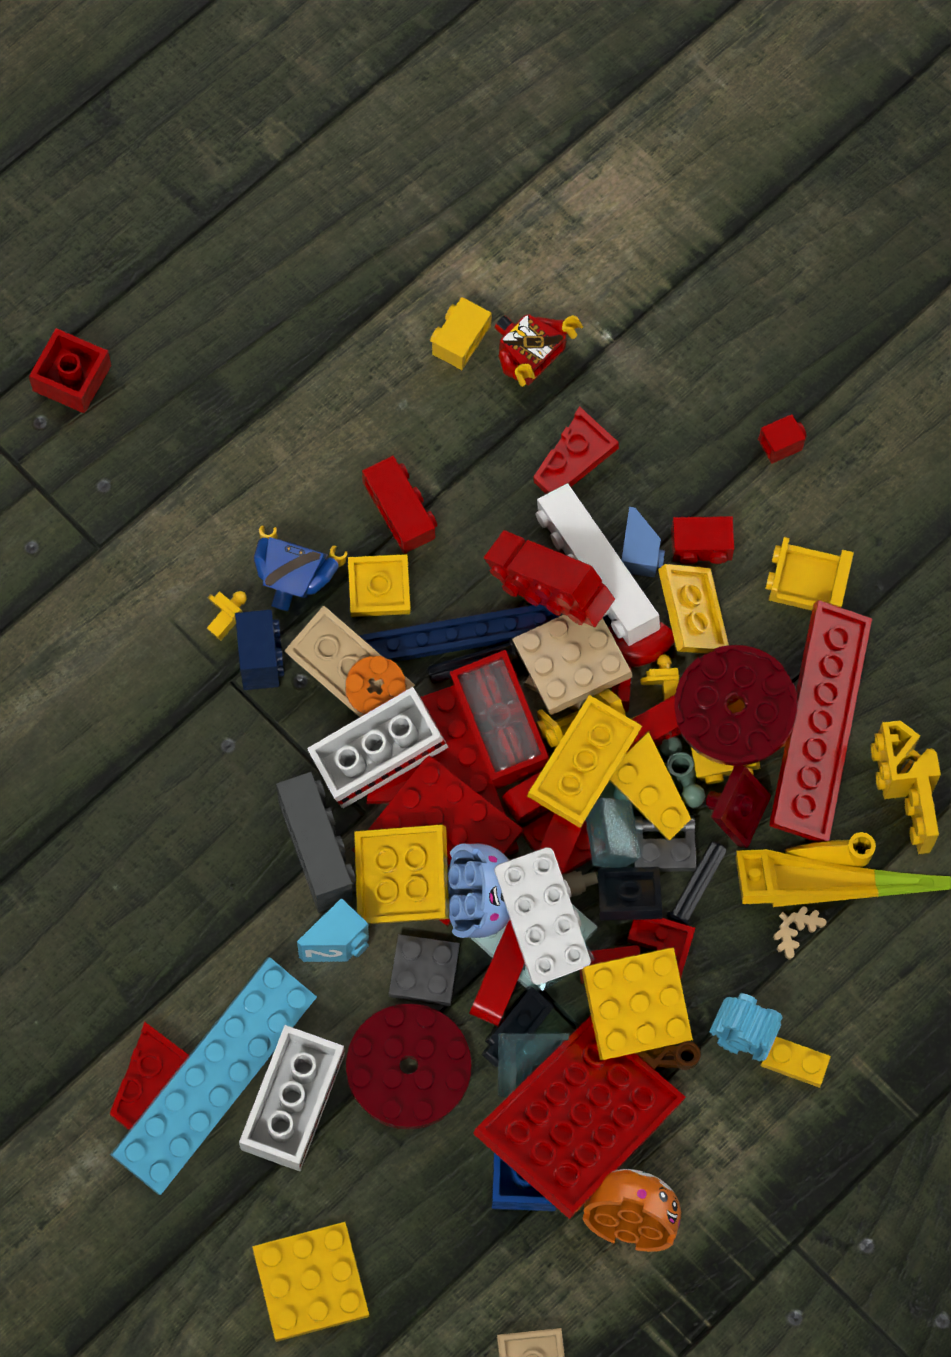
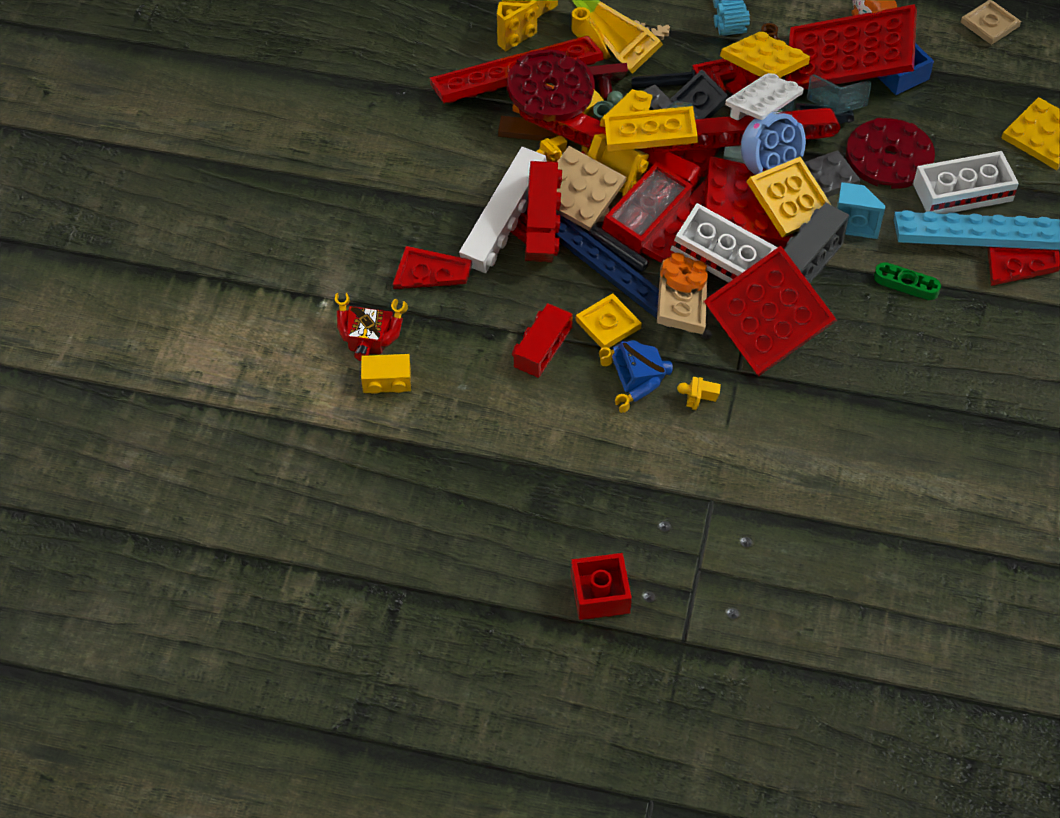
camera: 120 degrees left, 15 degrees down
dark blue brick [235,610,284,690] -> none
medium blue slope [621,507,665,577] -> none
yellow plate [658,564,729,654] -> none
red brick [671,516,734,564] -> none
red brick [758,414,807,464] -> none
yellow panel [765,537,854,611] -> none
none -> red plate [704,245,837,377]
none -> green beam [874,262,941,300]

